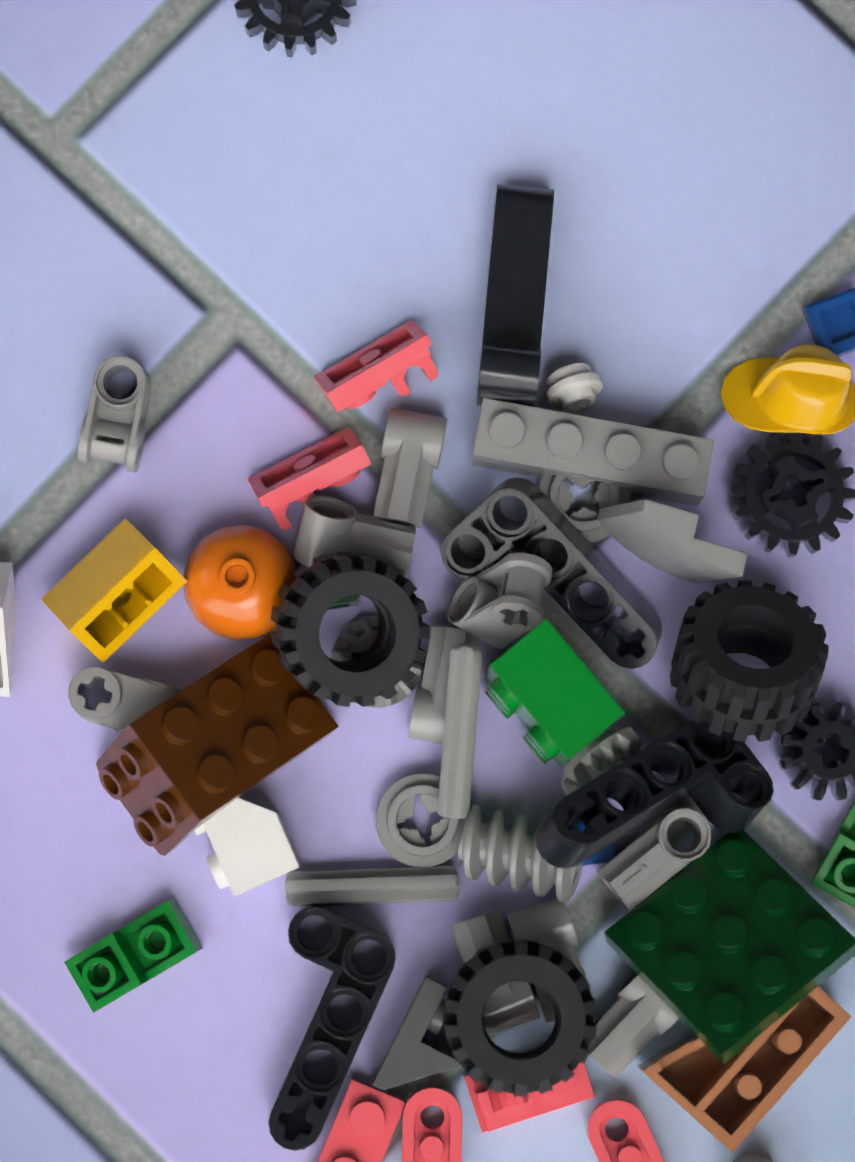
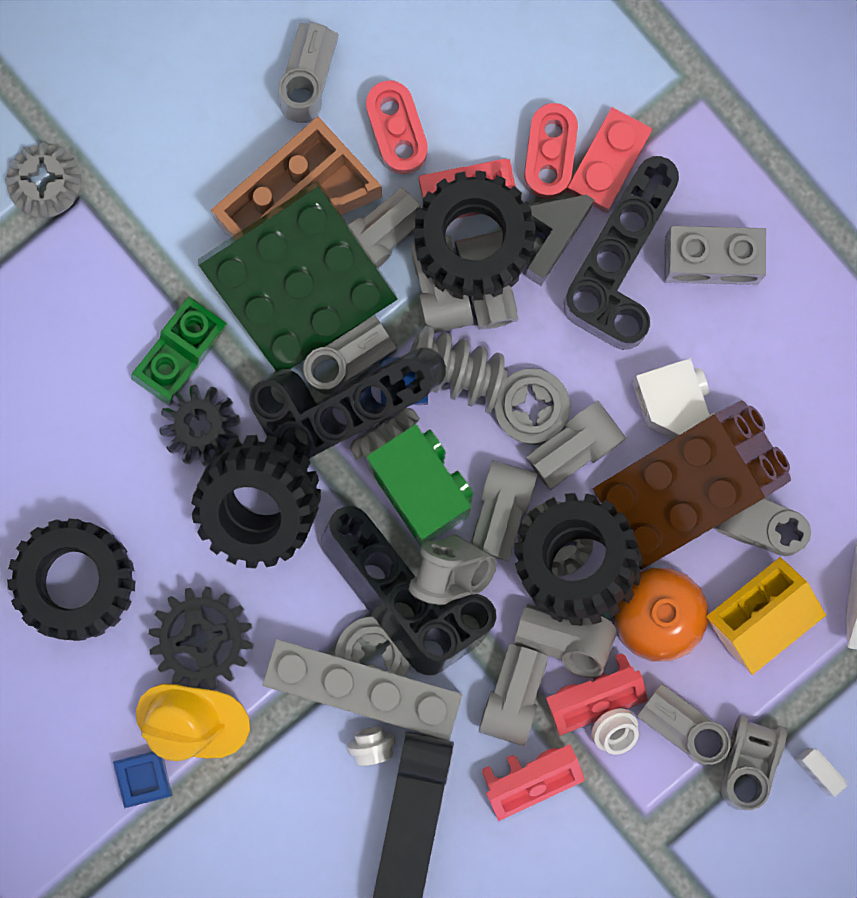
camera: 175 degrees left, 0 degrees up
green slope [64,898,203,1013] -> none
light grey axle [285,866,459,907] -> none
light grey axle [438,643,482,819] -> none
light grey slope [597,499,748,583] -> none
none -> light grey piece [526,400,627,490]
none -> white plate [591,708,639,755]
none -> light grey piece [637,683,731,766]
none -> light grey brick [664,226,766,285]
none -> white tile [795,748,847,797]

